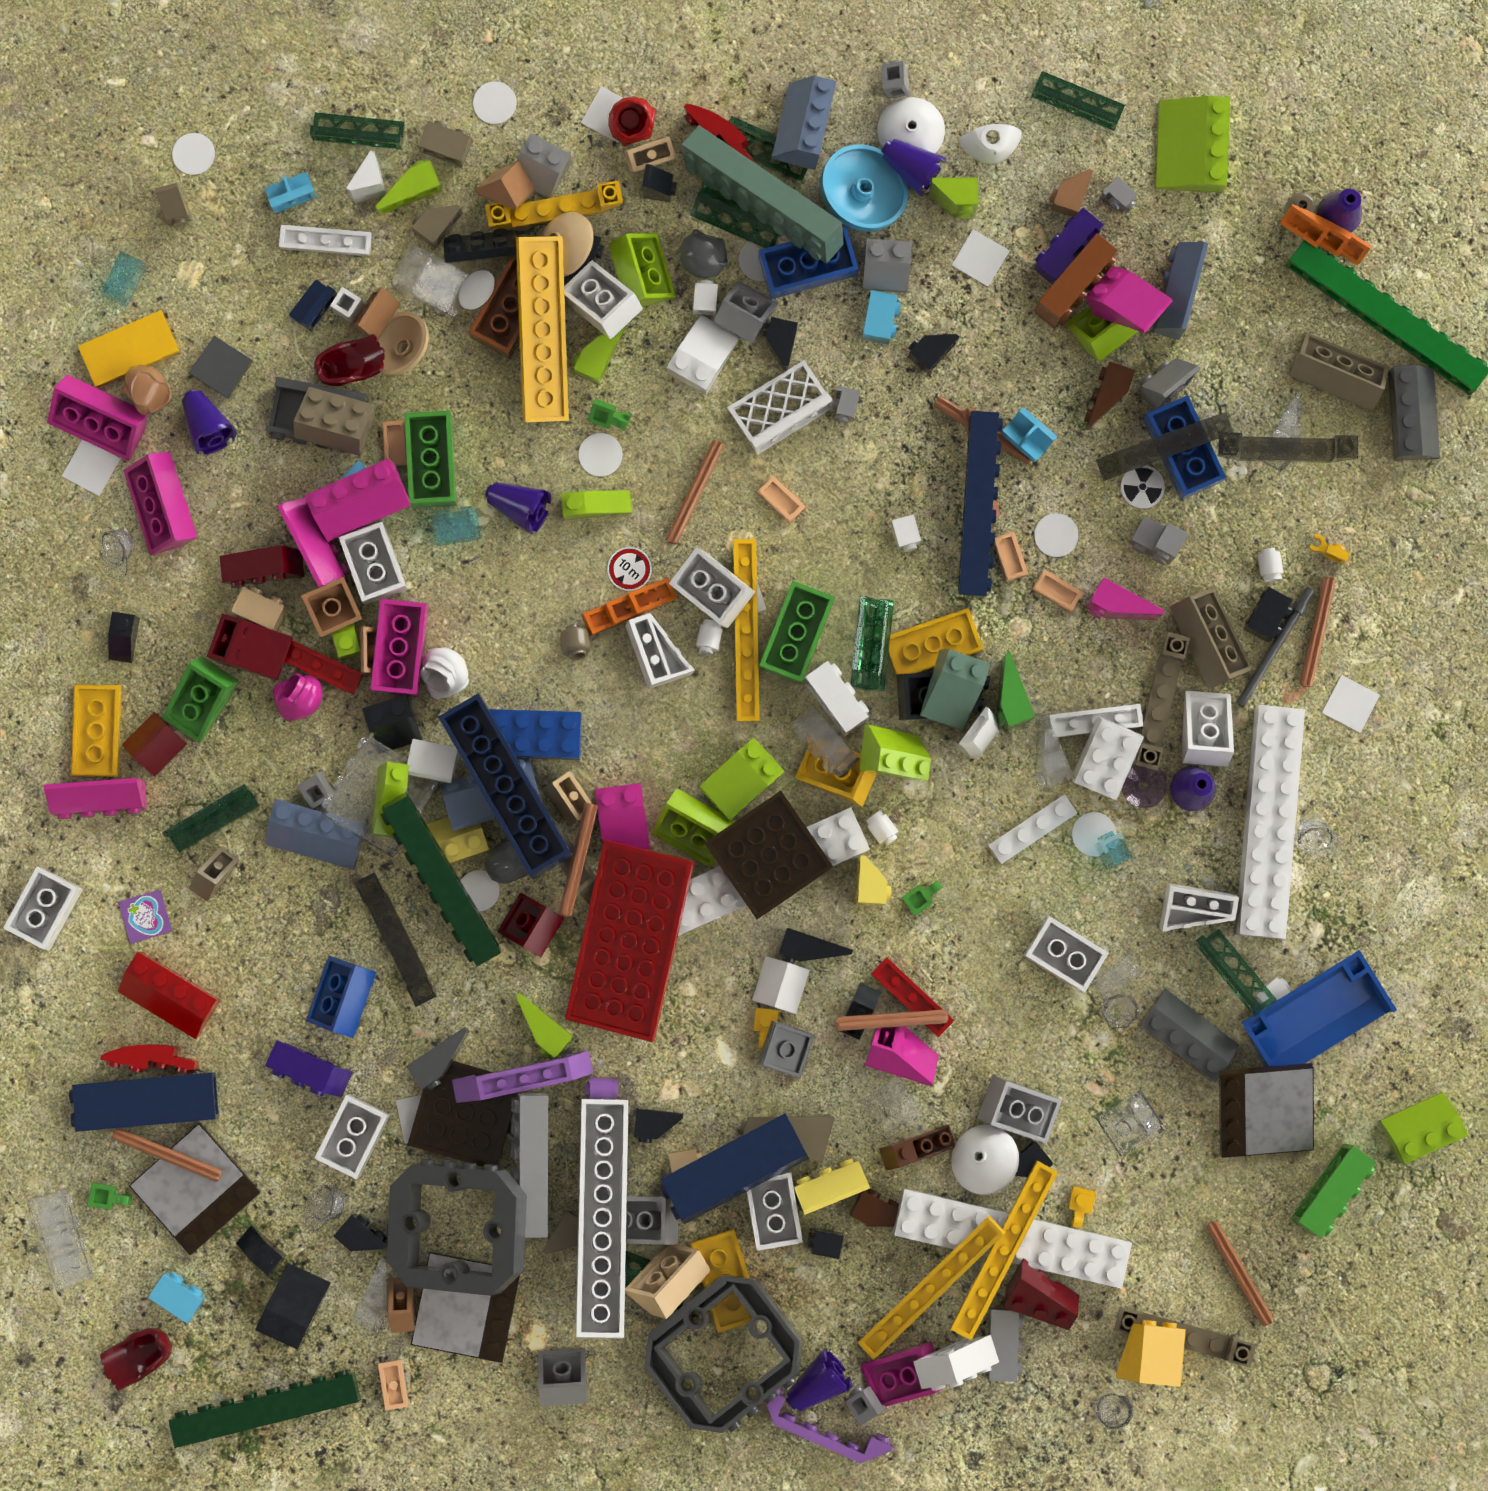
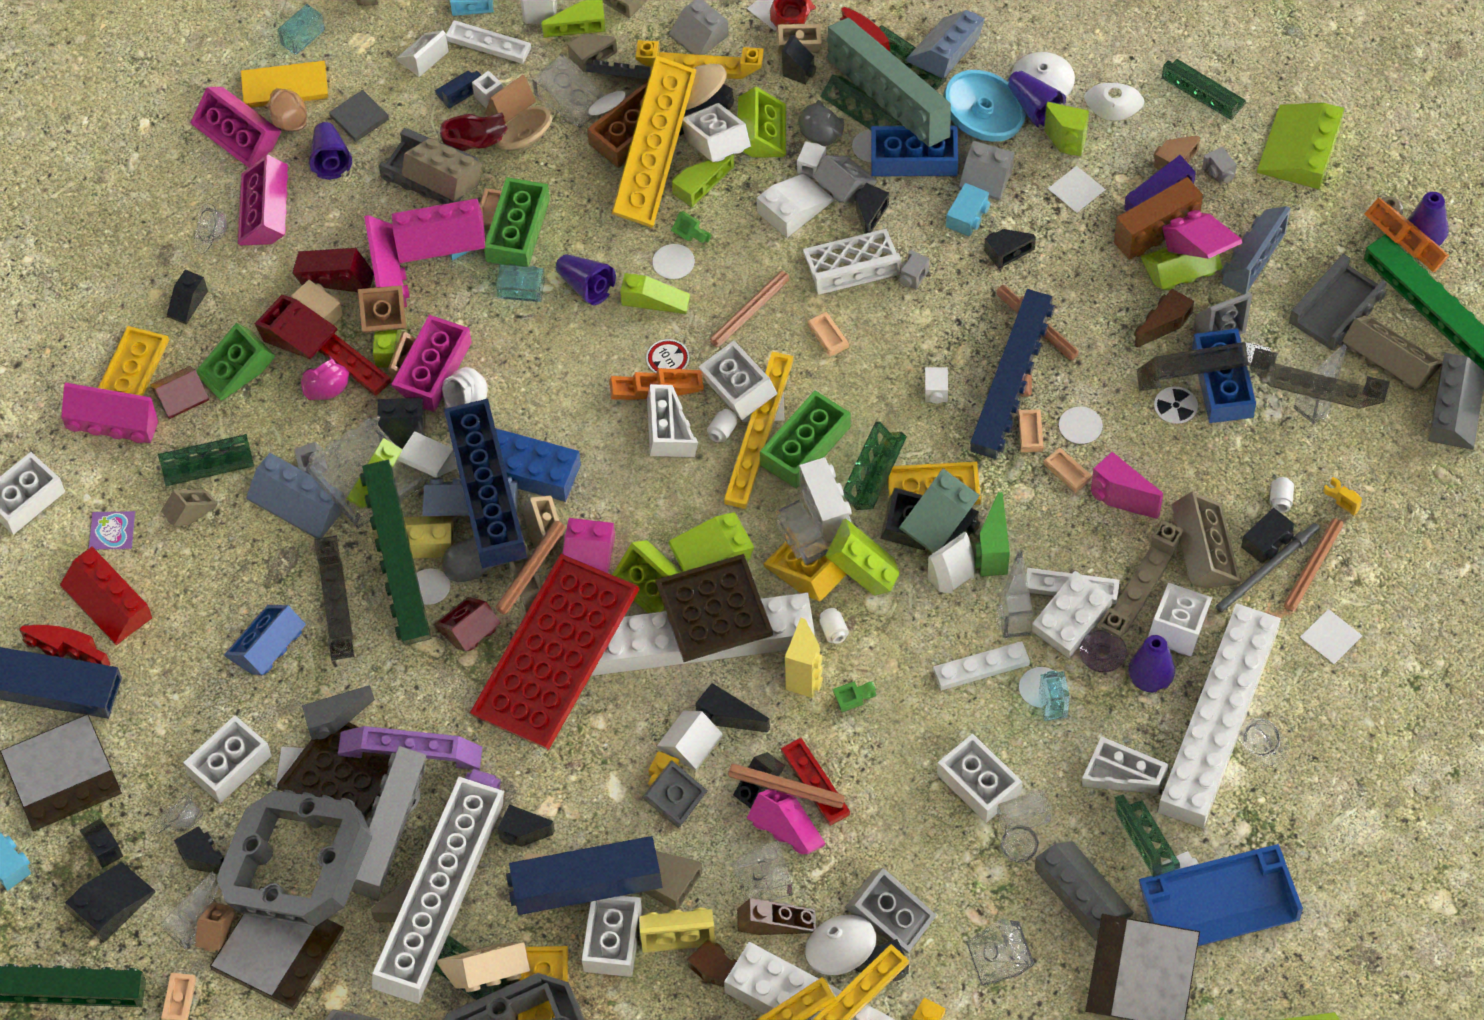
camera: 25 degrees right, 25 degrees down
white sticker [62,440,120,496] -> none
nougat axle [112,1128,222,1182] -> none
dark purple wedge [265,1040,353,1098] -> none
white brick [339,522,408,605] -> none
medium nougat slope [475,160,535,210] -> none
lime slope [516,993,574,1059] -> none
dark tan head [560,624,591,660] -> none
light grey slope [626,1196,678,1245] -> none
black brick [807,1228,844,1259] -> none
light grey brick [882,60,910,99] -> none
medium azure panel [1001,407,1058,462] -> none
light grey brick [1129,516,1188,565] -> none
none -> white slope [396,30,449,77]
none -> dark grey panel [1289,253,1387,351]

